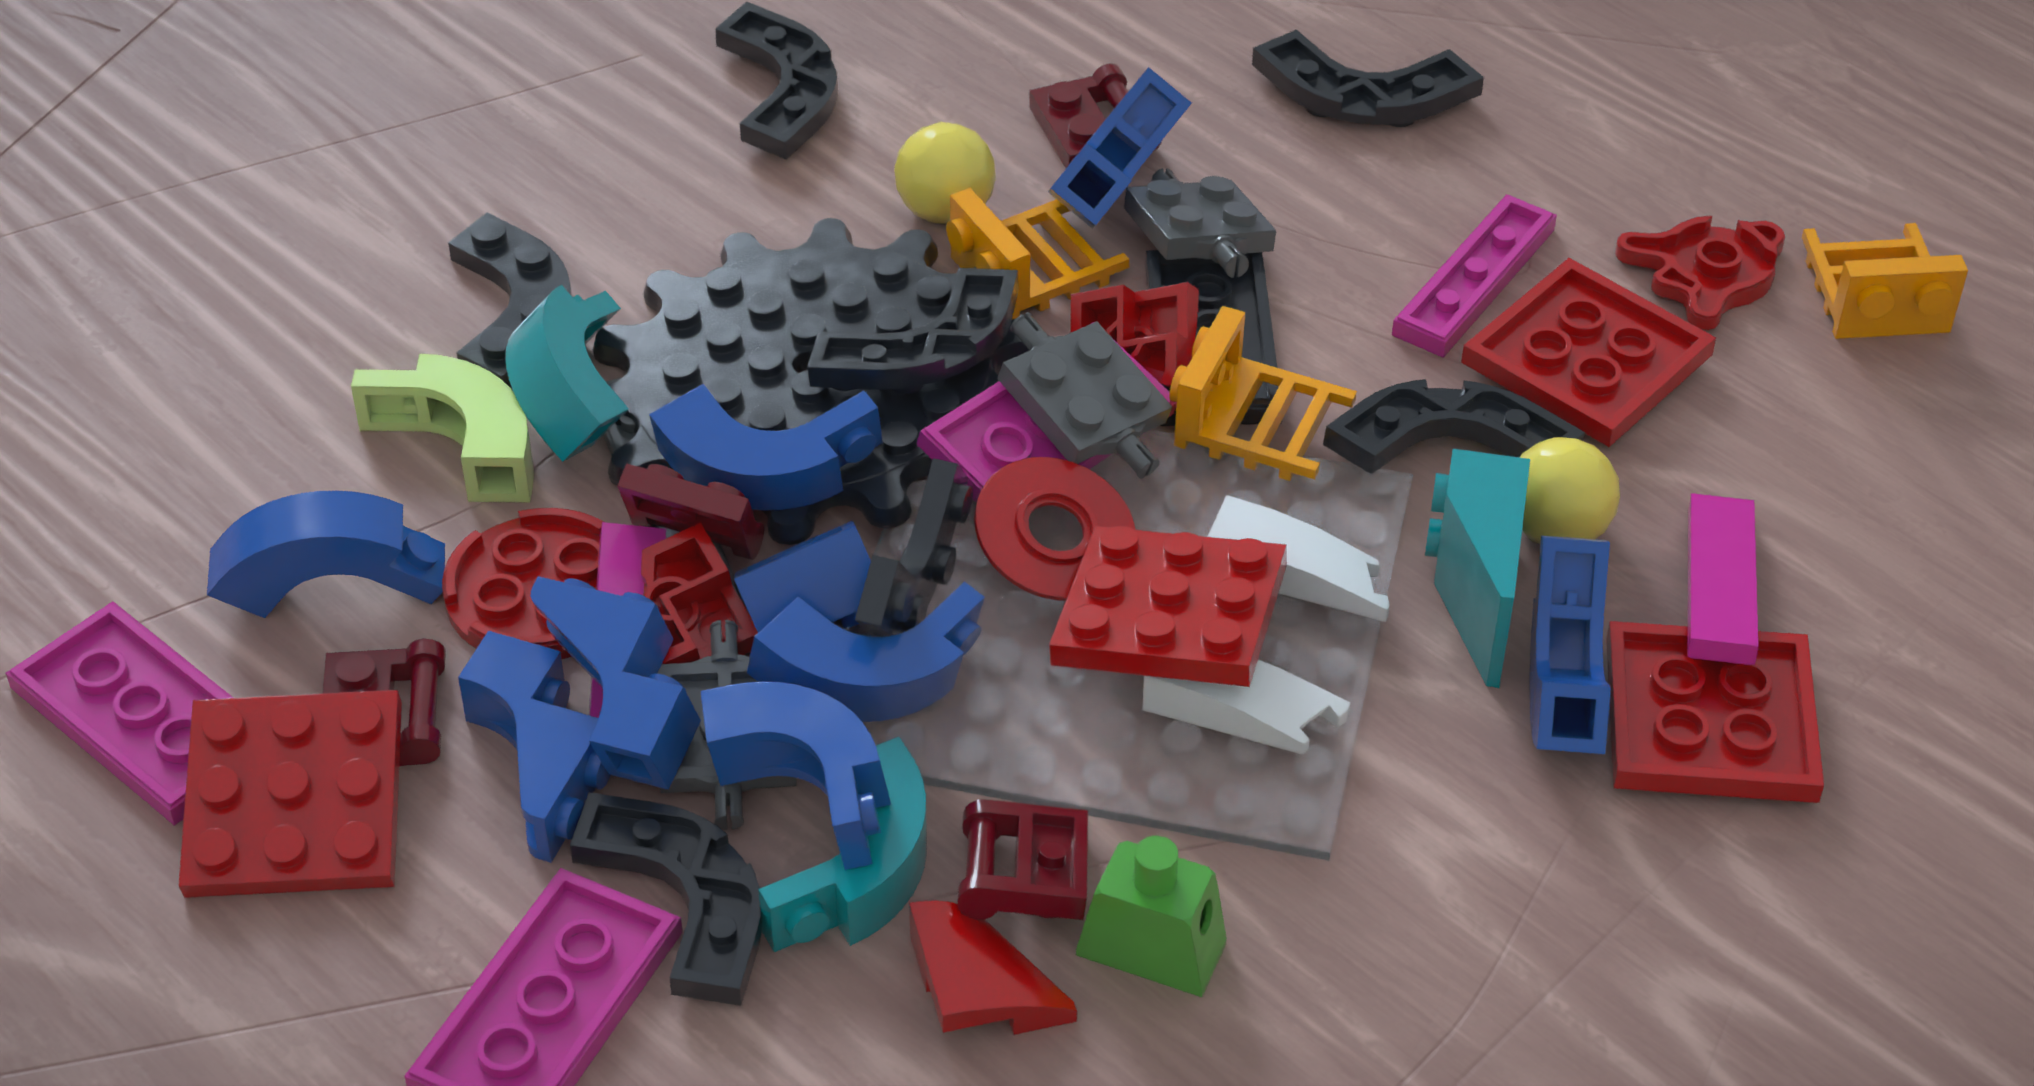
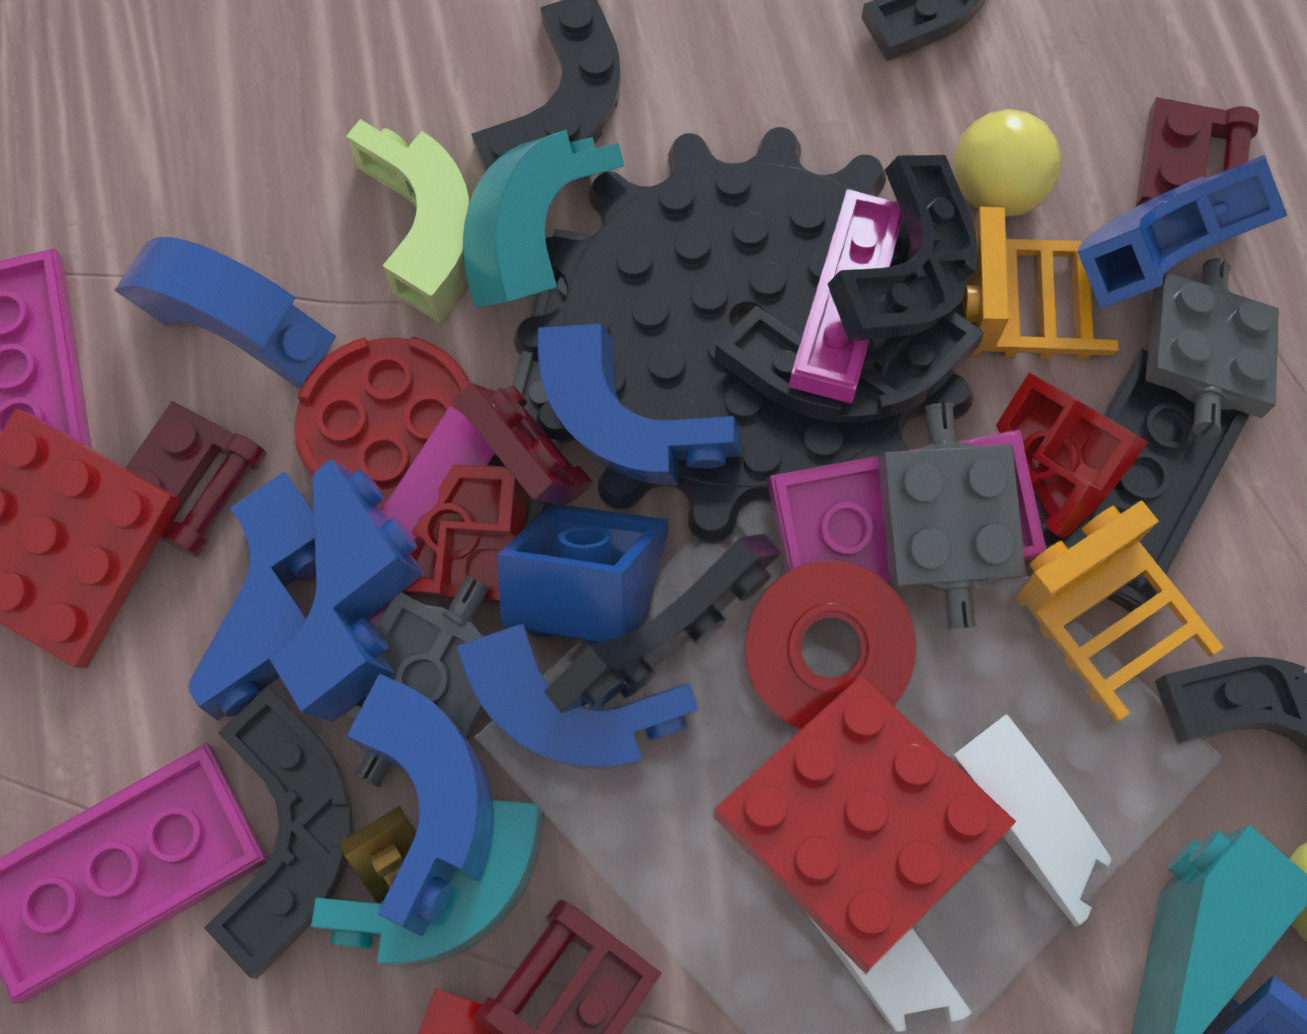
camera: 35 degrees right, 25 degrees up
none -> pearl gold tile [340,805,416,903]
none -> dark pink tile [789,190,903,404]
none -> black plate [827,155,977,341]

